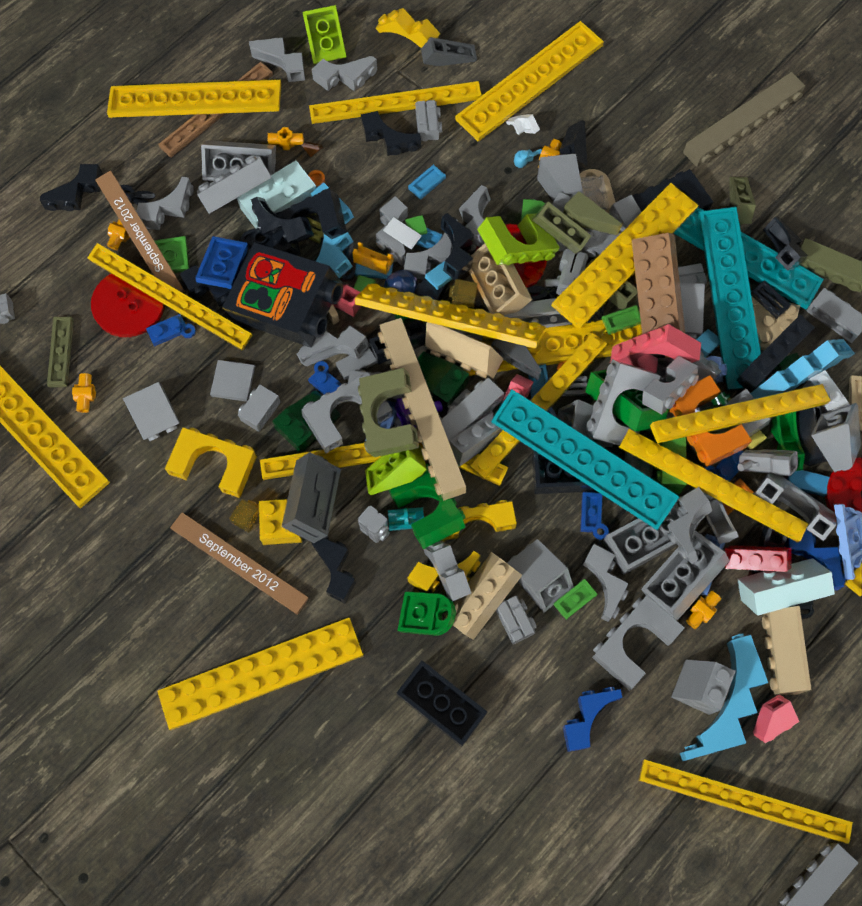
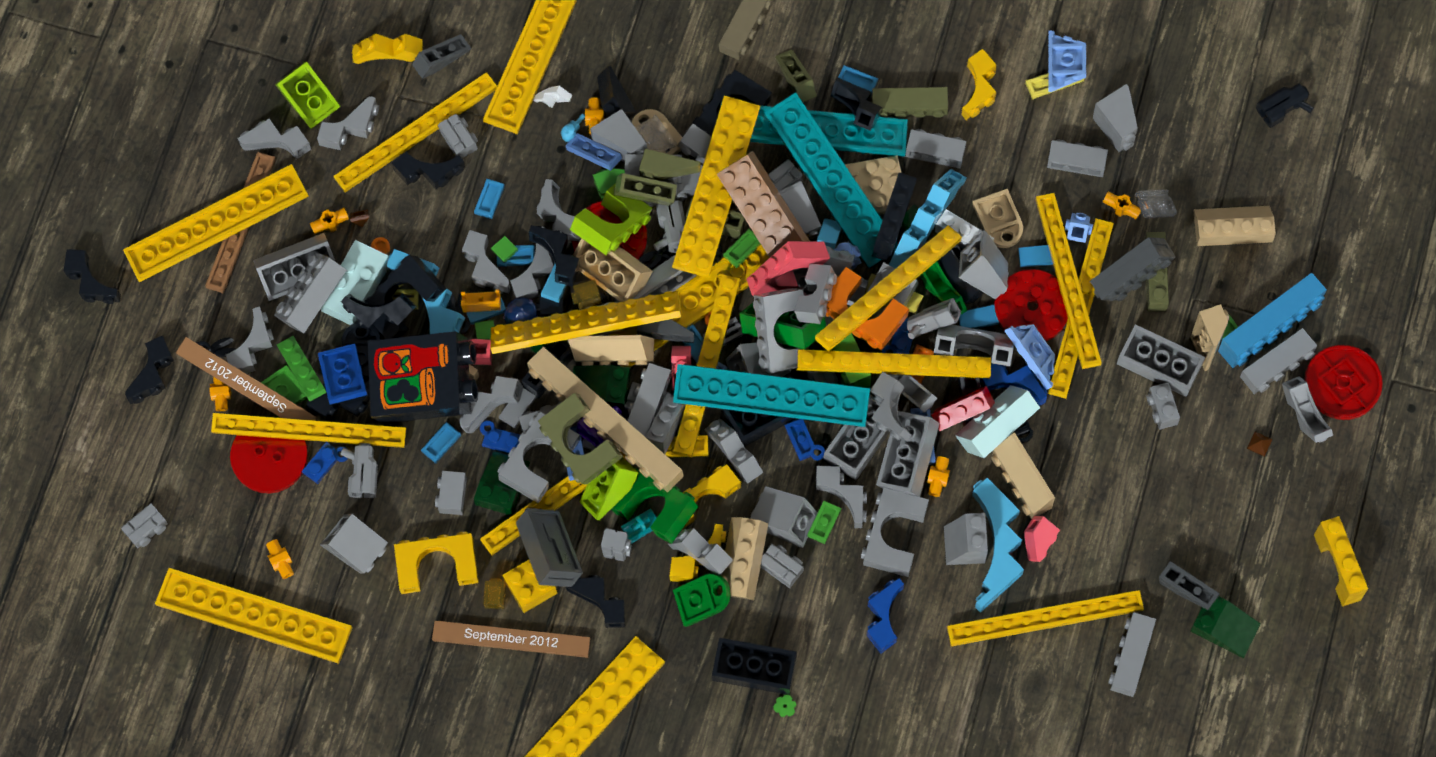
camera: 25 degrees left, 0 degrees up
olive tile [47,317,74,387] -> none
light grey tile [210,360,255,402] -> none
white sticker [383,217,422,249] -> none
dark green plate [705,392,731,410] -> none
black tile [751,281,791,319] -> none
none -> black arch [63,249,121,304]
none -> bright green plate [277,336,327,402]
none -> light grey piece [341,443,378,498]
none -> dark azure tile [421,422,461,463]
none -> medium blue plate [566,133,622,171]
none -> light grey arch [704,419,763,484]
none -> bright green plant [773,695,796,717]
none -> dark azure tile [838,65,878,97]

